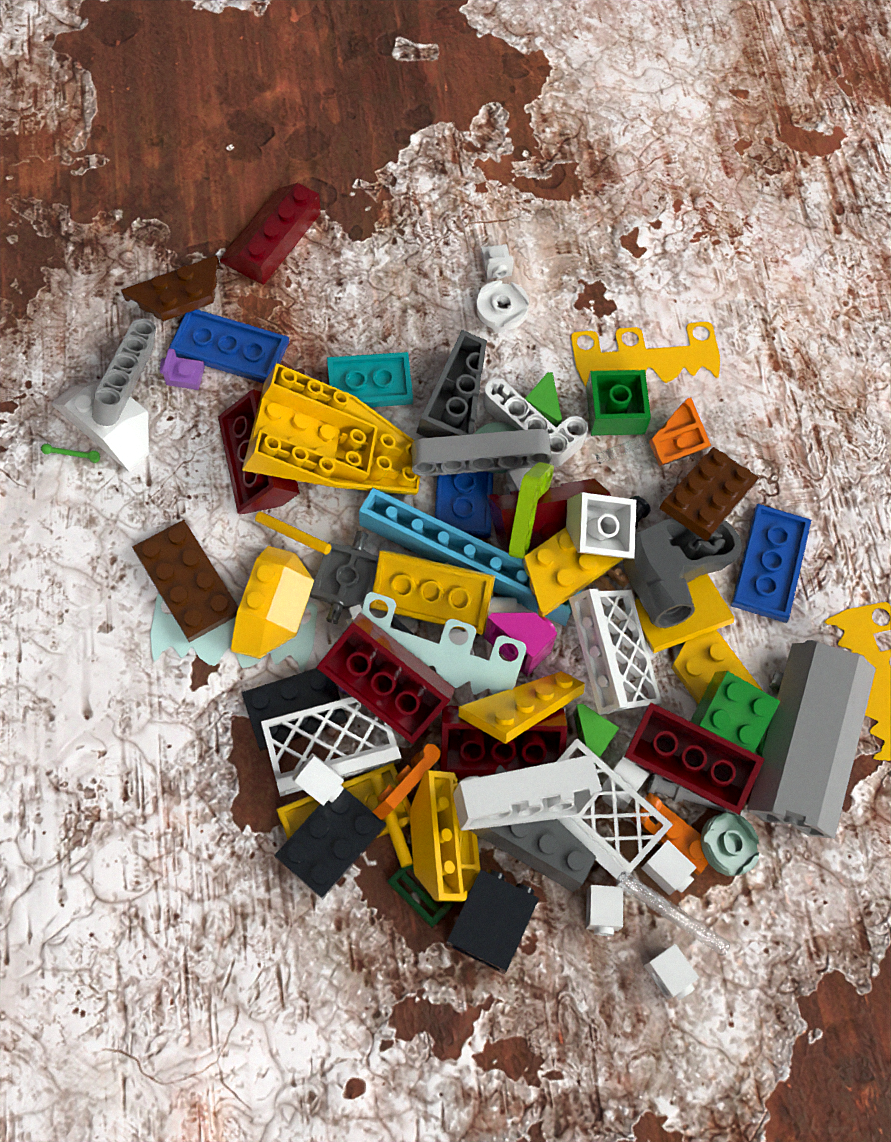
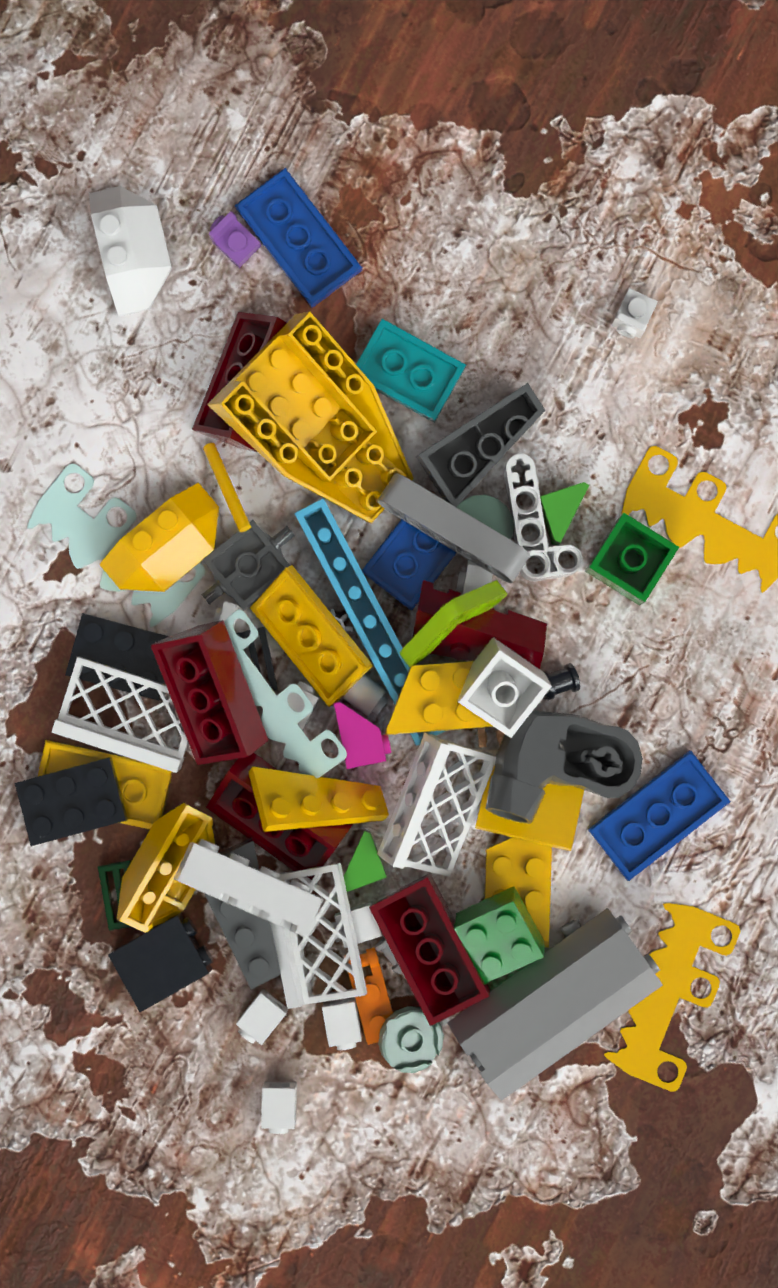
camera: 40 degrees right, 20 degrees up
bright green hinge [41,443,100,463] -> none
light grey beam [92,319,156,426] -> none
reddish brown wing [121,255,220,322] -> none
reddish brown plate [132,520,239,643] -> none
dark red slope [220,182,321,286] -> none
white brick [292,753,344,806] -> none
yellow bar [370,774,413,868] -> none
orange plate [372,744,440,820] -> none
white plate [476,281,529,333] -> none
clear bar [596,428,660,464] -> none
clear piece [616,871,730,956] -> none
orange wing [649,397,711,467] -> none
reddish brown plate [659,447,759,542] -> none

